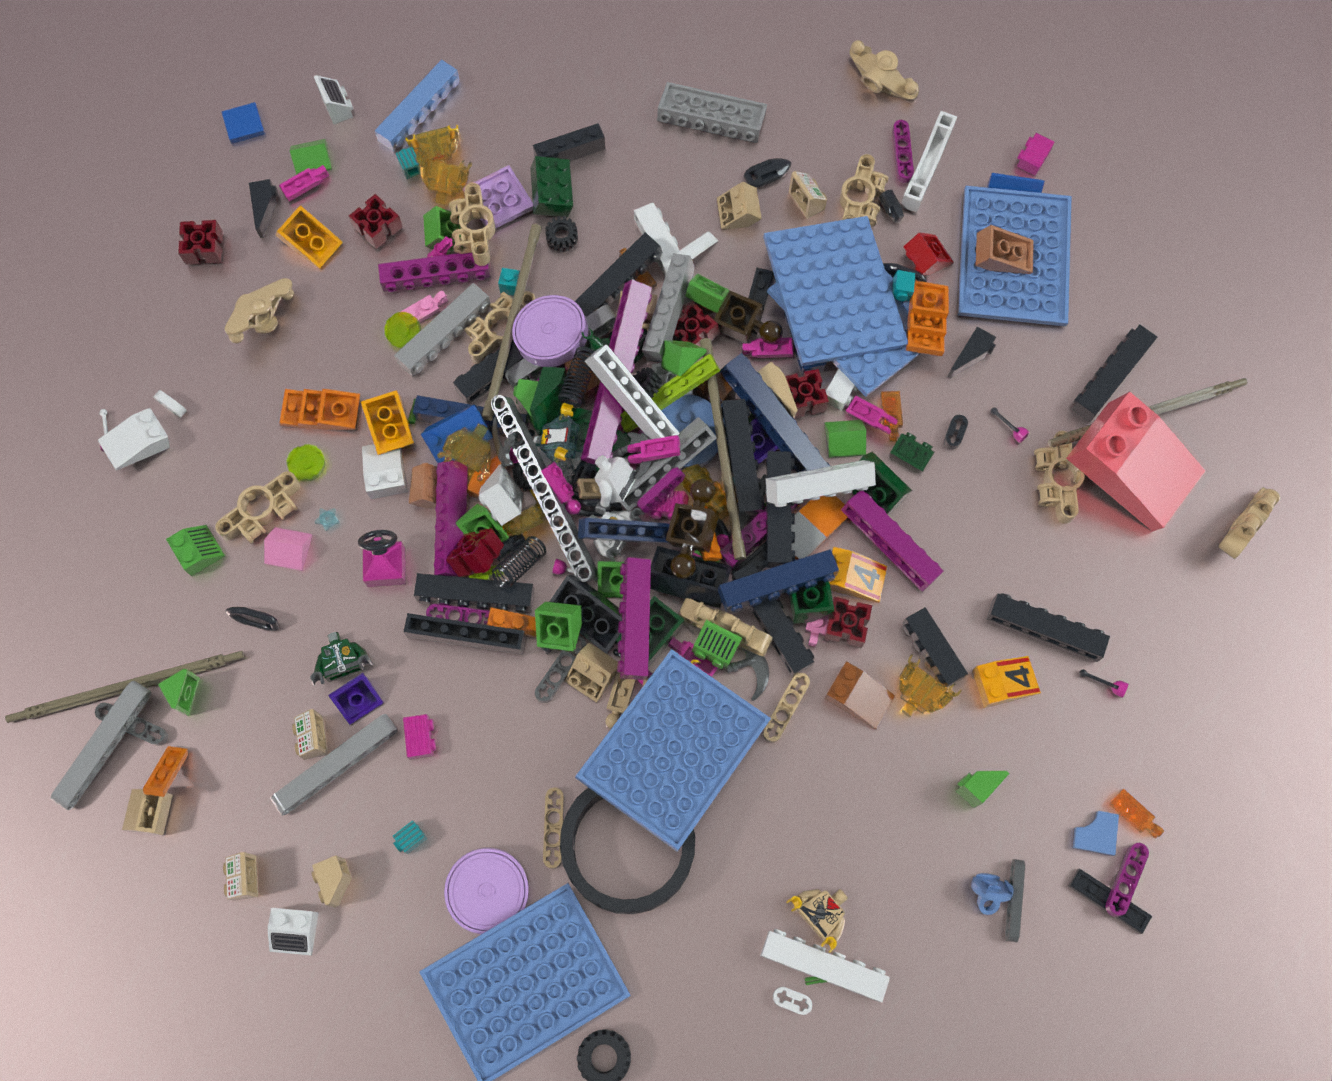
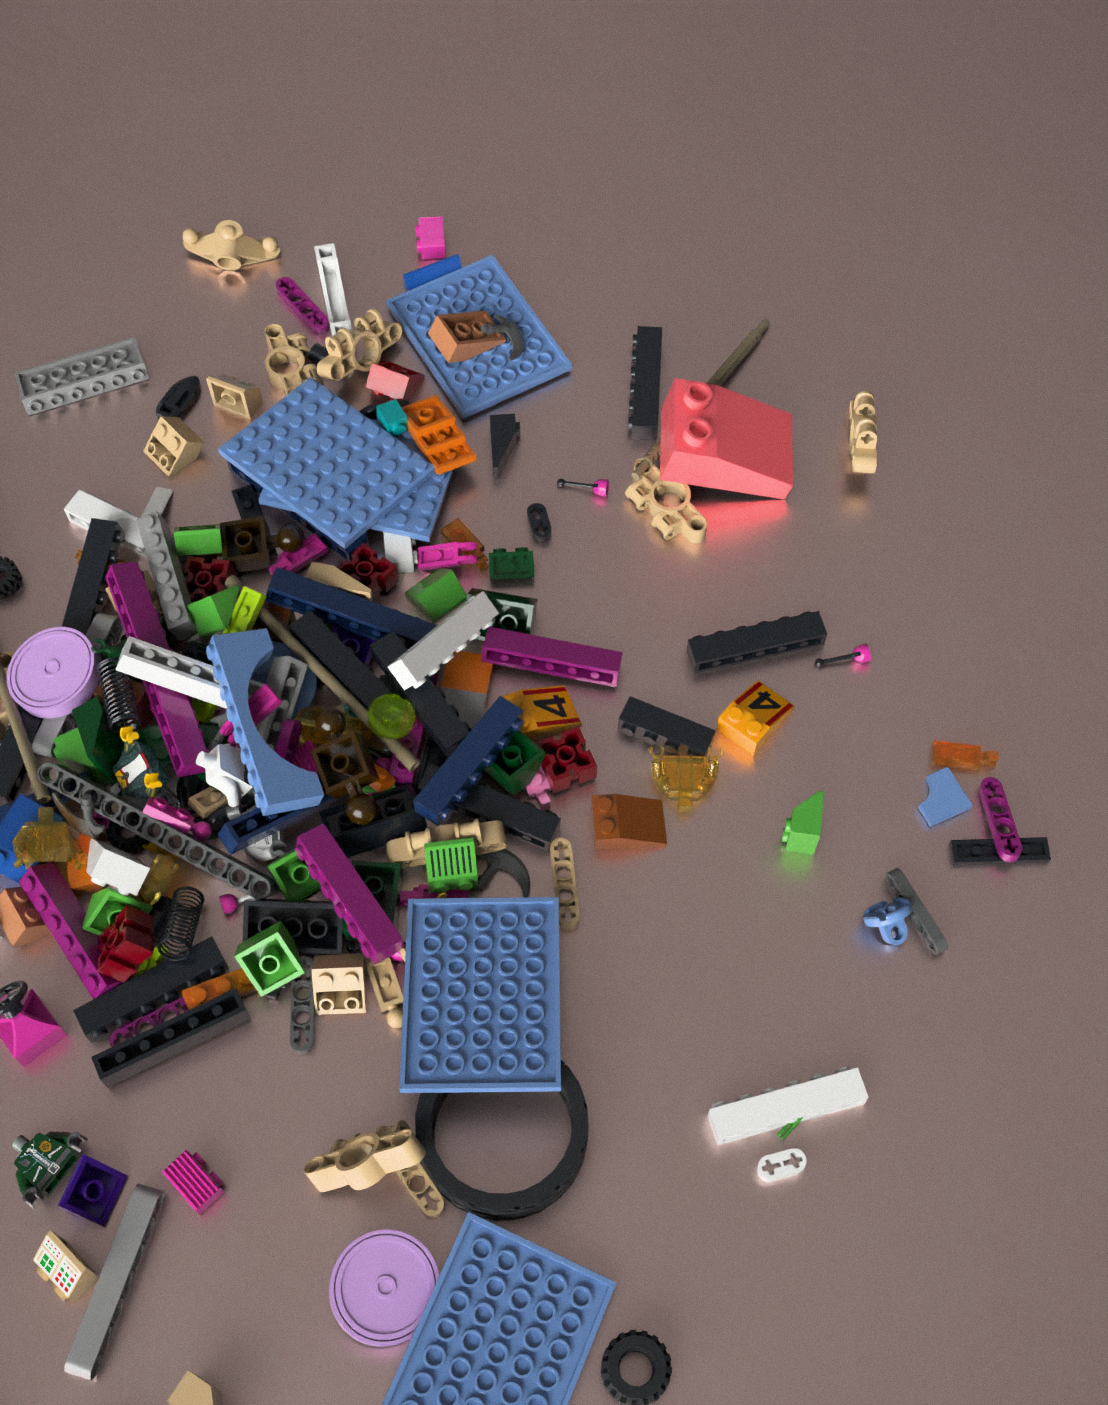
camera: 35 degrees left, 10 degrees down
teal brick [393,820,428,854] -> none
torso [786,889,848,953] -> none
none -> medium blue arch [206,628,324,816]
none -> tan piece [304,1120,426,1192]
none -> tan piece [317,309,402,381]
none -> clear neon green tile [367,694,415,739]
none -> dark grey piece [481,314,524,361]

